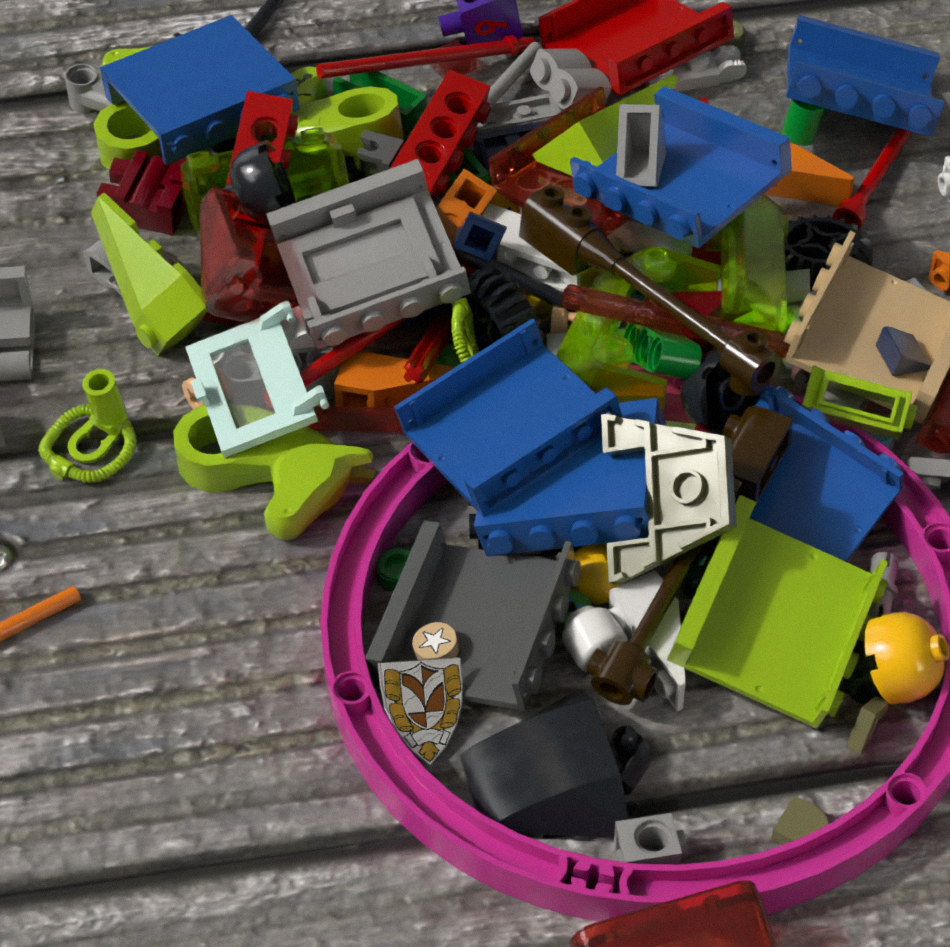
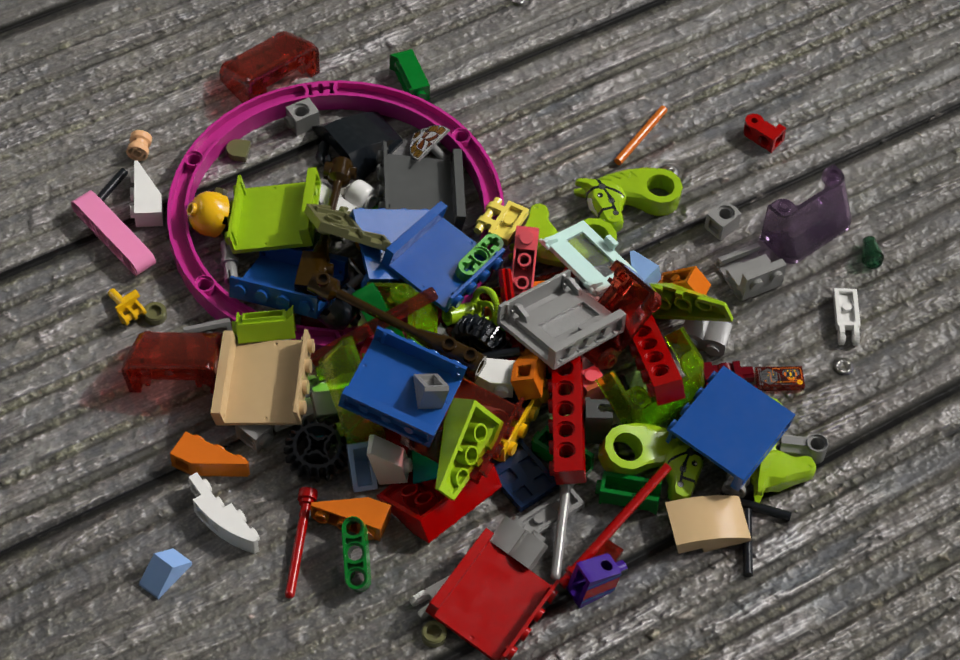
camera: 155 degrees right, 5 degrees up
lime piece [38,369,137,483] -> none
black cylinder [225,140,296,223] -> none
green tile [376,548,411,591] -> none
tan tile [412,622,459,660] -> none
dark blue slope [453,211,507,263] -> none
blue panel [786,15,945,137] -> none
dark blue slope [876,326,931,376] -> none
none -> green window [389,49,430,100]
none -> bright green beam [455,234,504,282]
none -> light yellow plate [473,197,529,246]
none -> coral slope [511,225,539,295]
none -> lime animal [574,167,683,232]
none -> light blue slope [630,251,661,301]
none -> orange slope [658,266,711,295]
none -> tan slope [665,495,752,554]
none -> tile [754,366,805,391]

